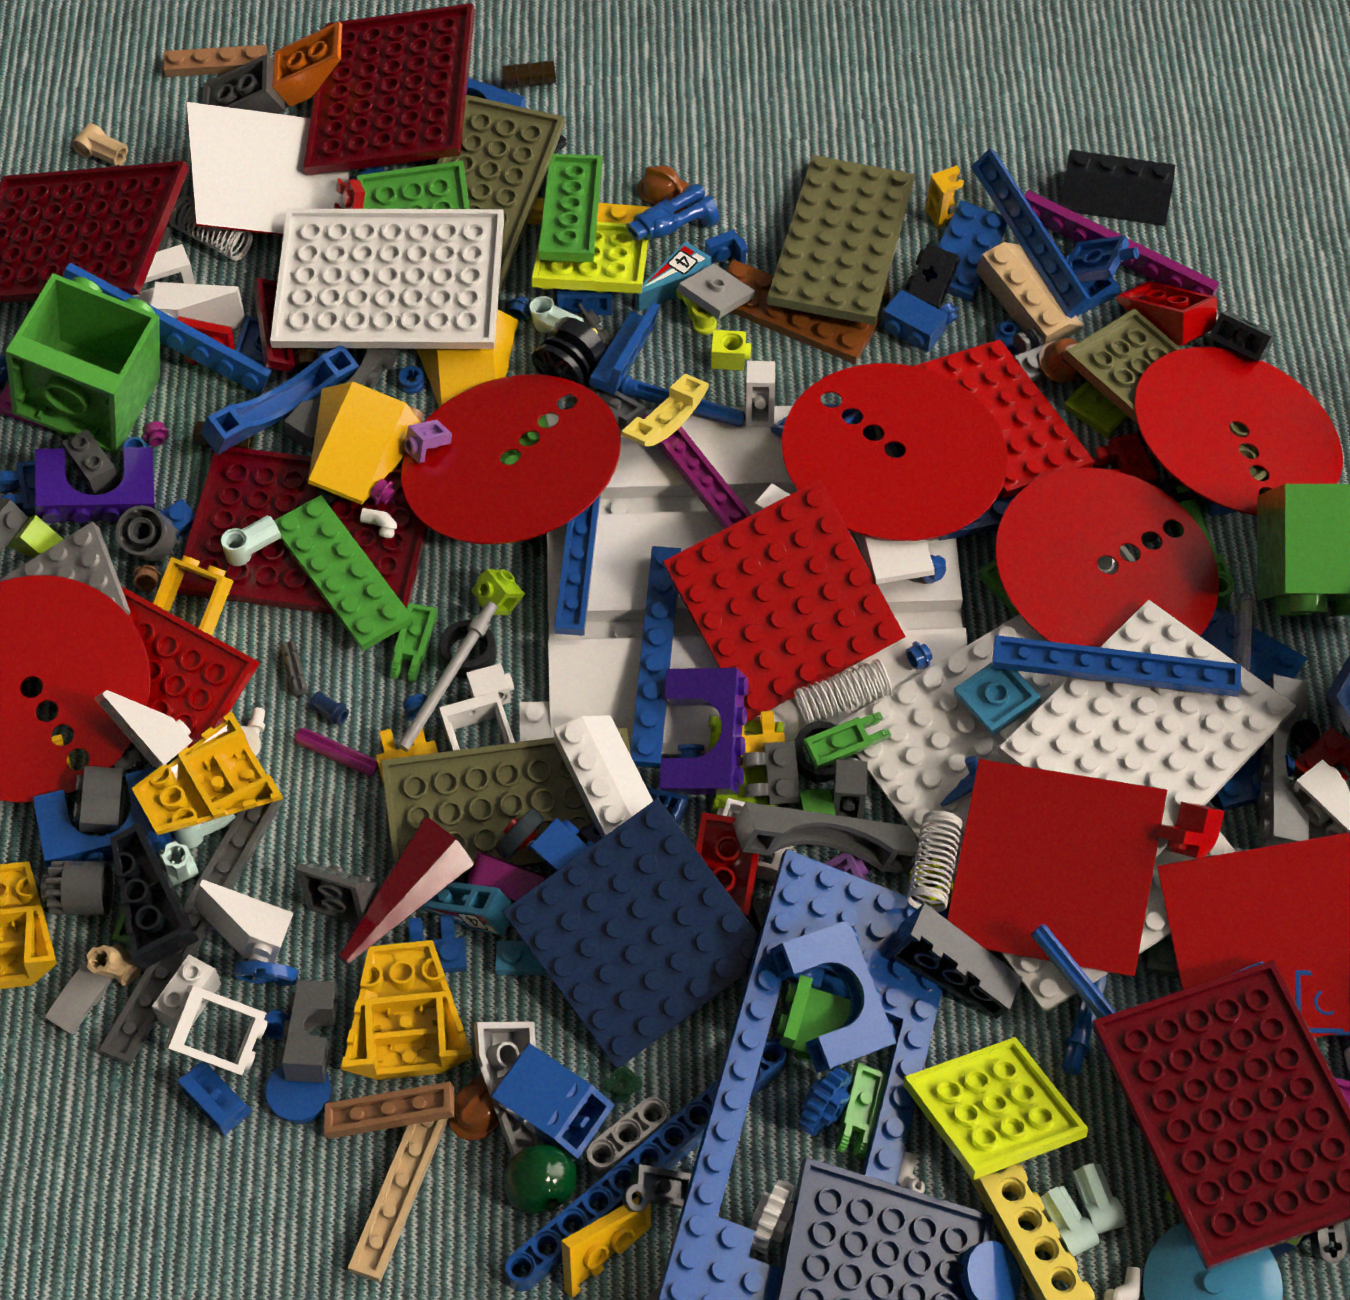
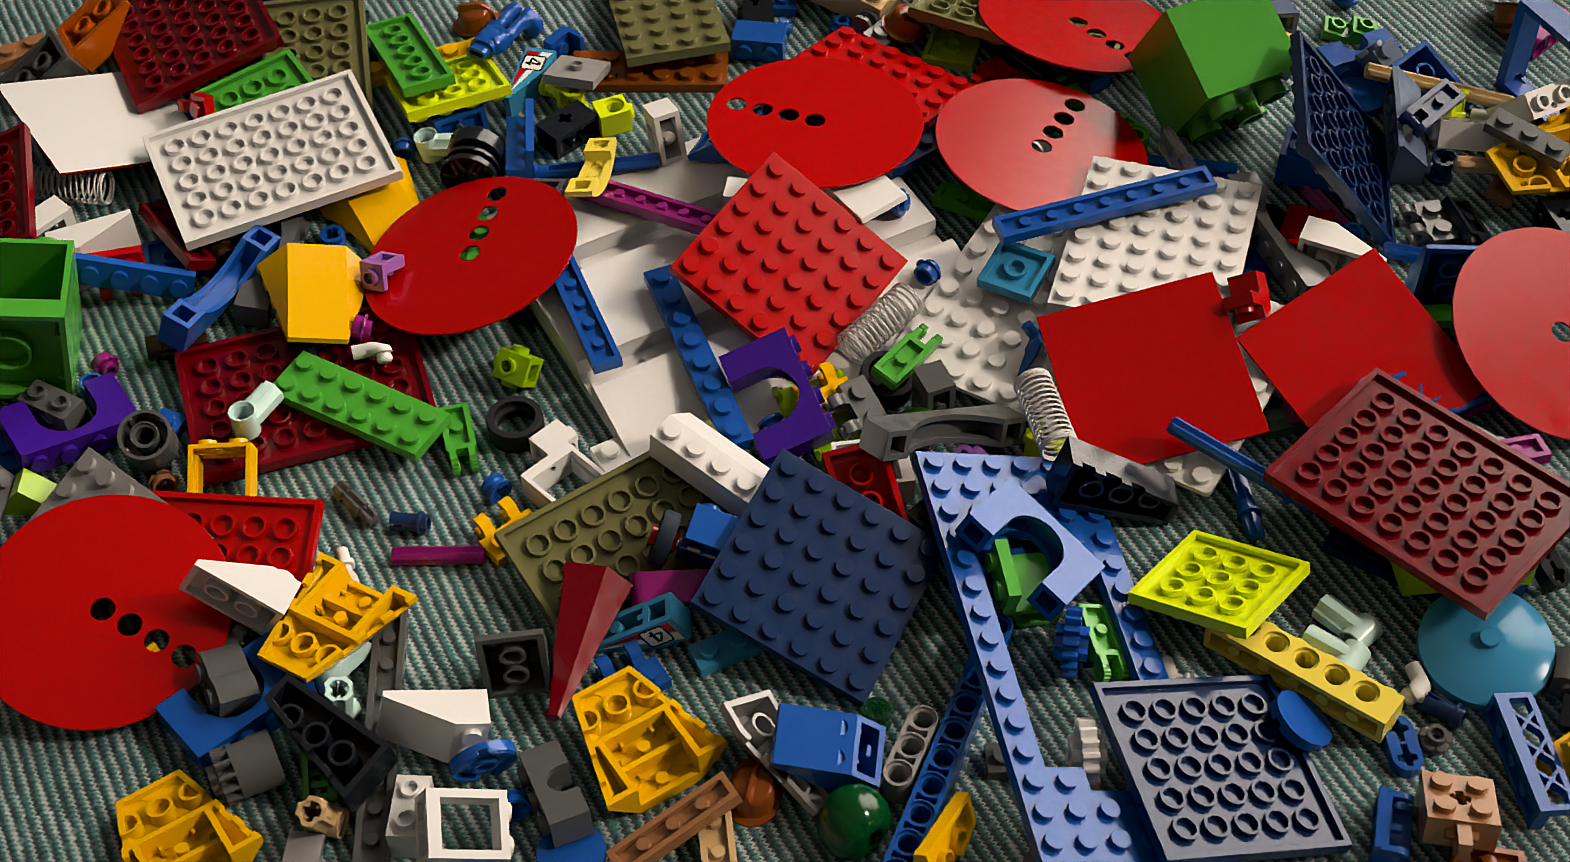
camera: 25 degrees left, 10 degrees down
light grey bar [398,601,498,752] -> none
black hinge [622,1164,691,1213] -> none
none -> black brick [536,99,600,160]

